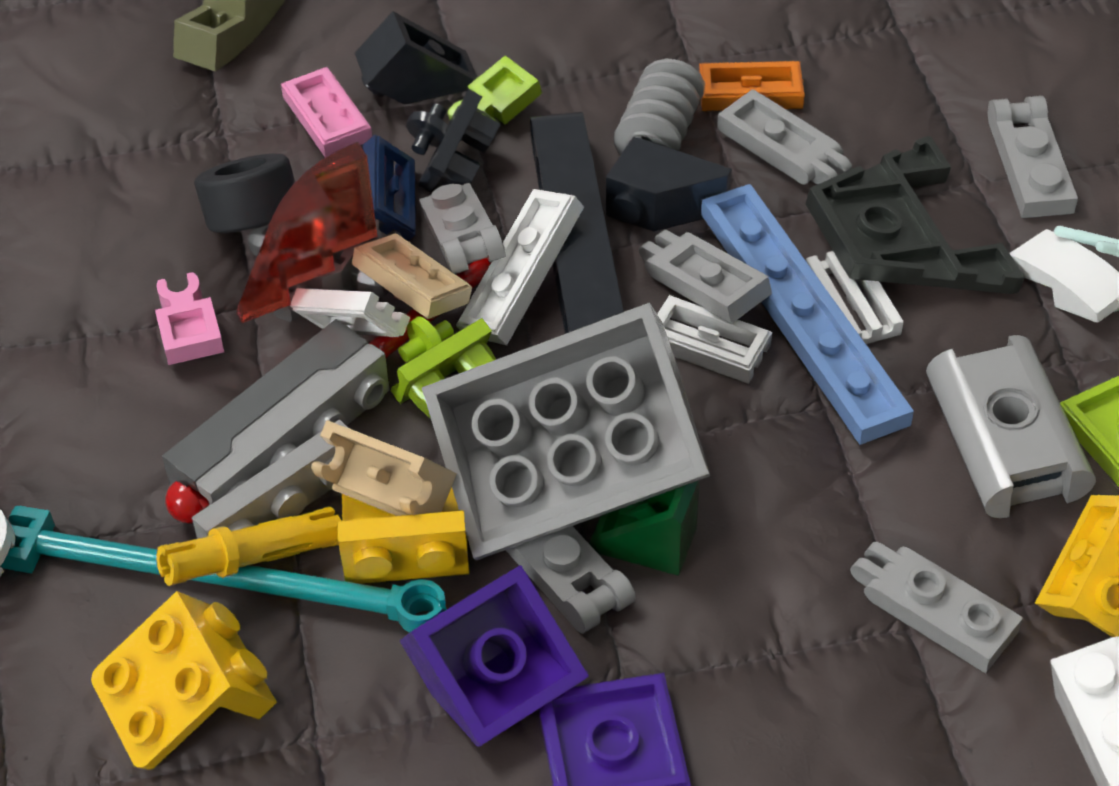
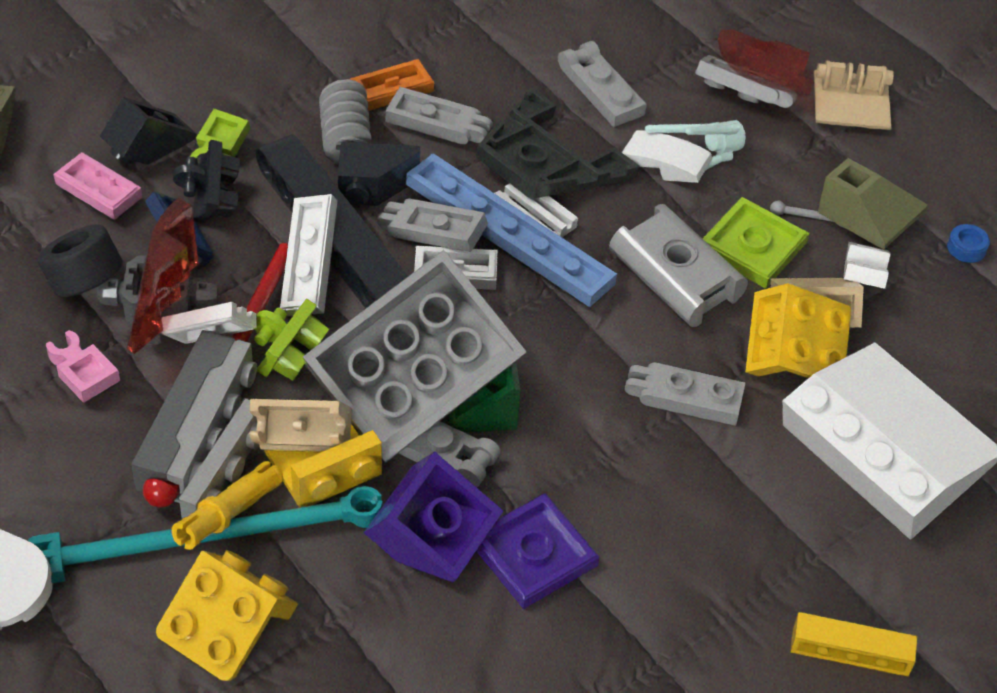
camera: 30 degrees left, 0 degrees up
tan plate [352,233,472,319] -> none
light grey plate [419,183,506,274] -> none

